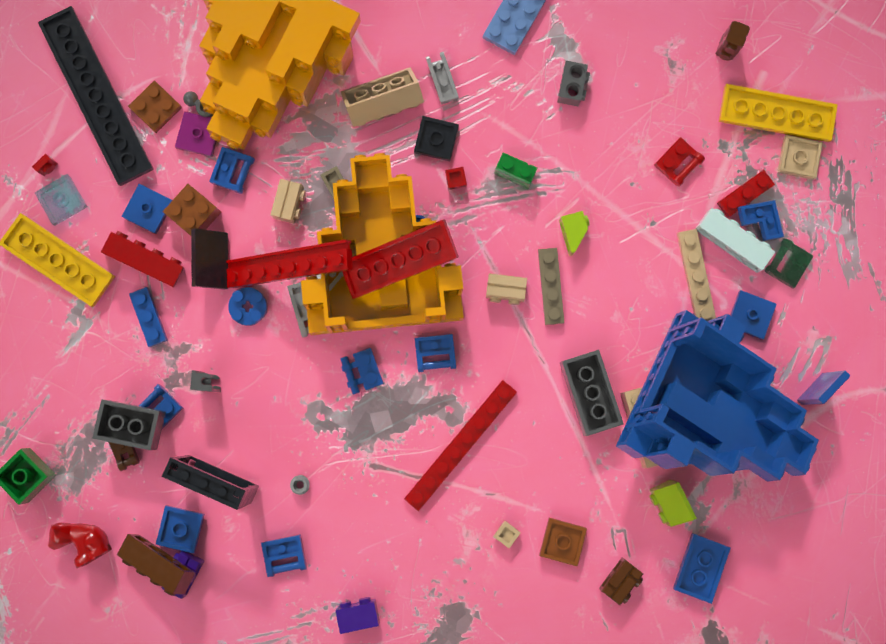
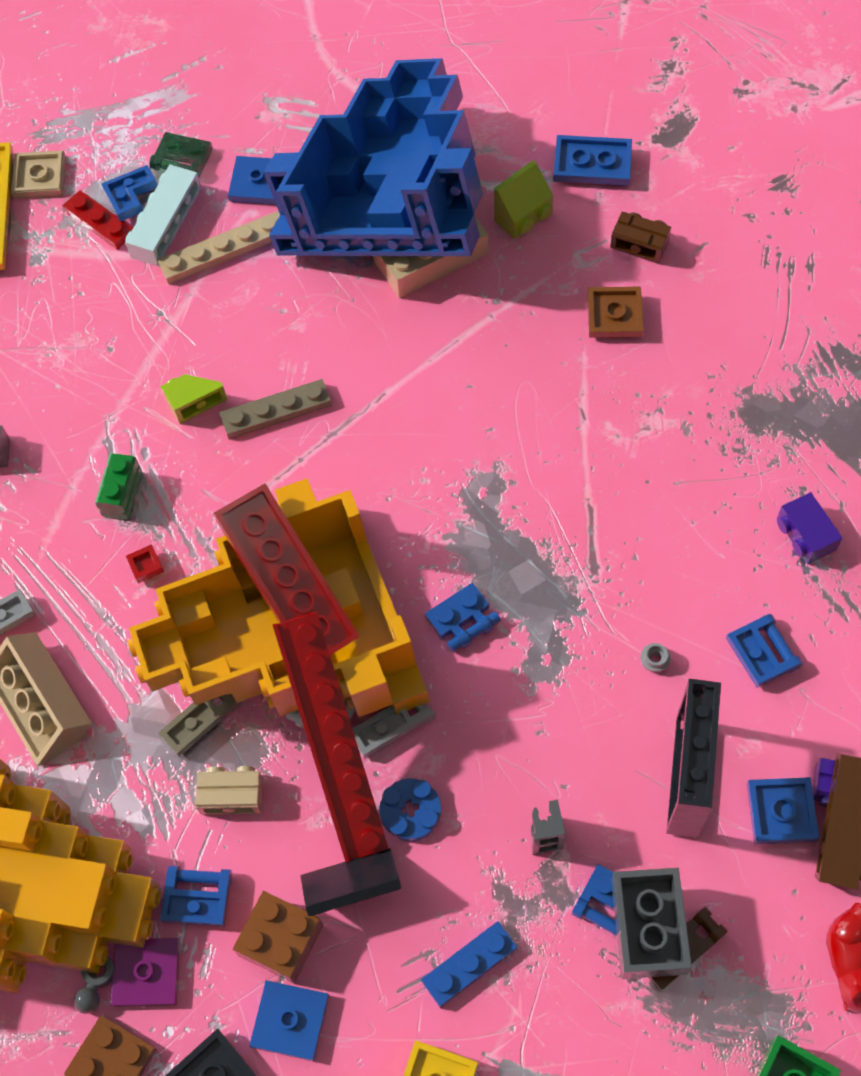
camera: 100 degrees left, 20 degrees down
red wedge [101,230,184,288] -> none
red plate [404,380,517,512] -> none
black tile [414,116,459,162] -> none
blue plate [415,334,456,373] -> none
tan brick [486,273,527,305] -> none
tan plate [493,520,521,548] -> none
dark grey brick [559,350,624,436] -> none
red plate [654,137,705,187] -> none
tile [797,370,850,405] -> none

